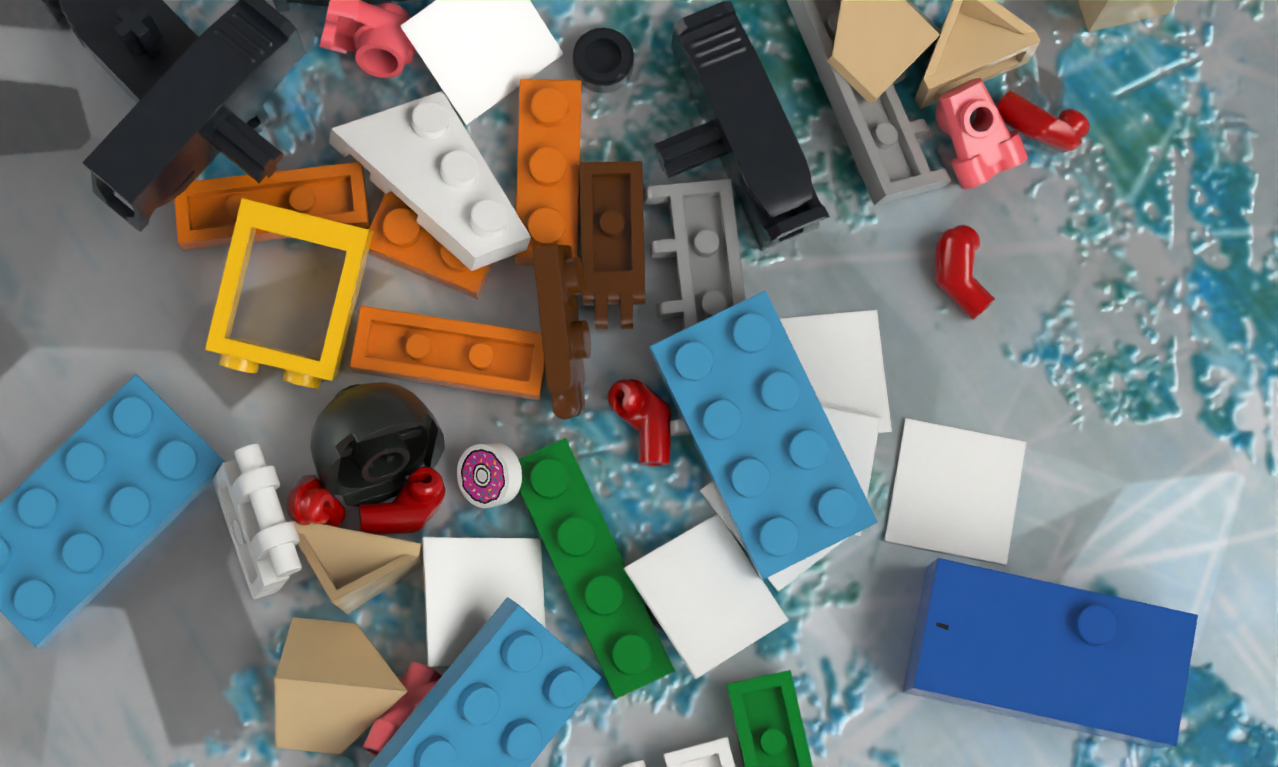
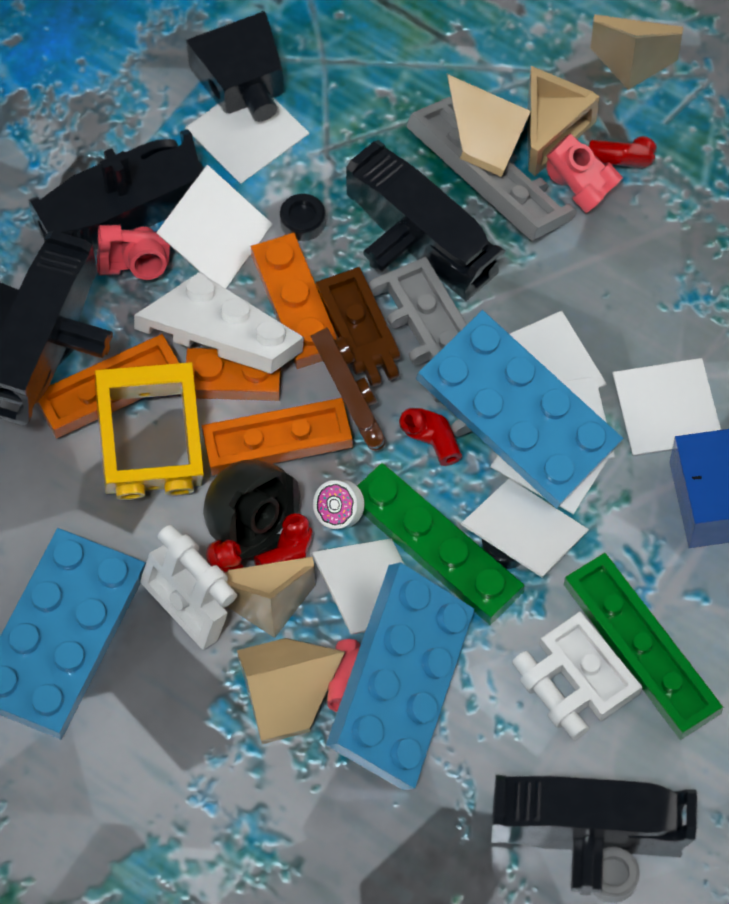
camera: 15 degrees left, 15 degrees down
red arm [934,225,995,321] -> none

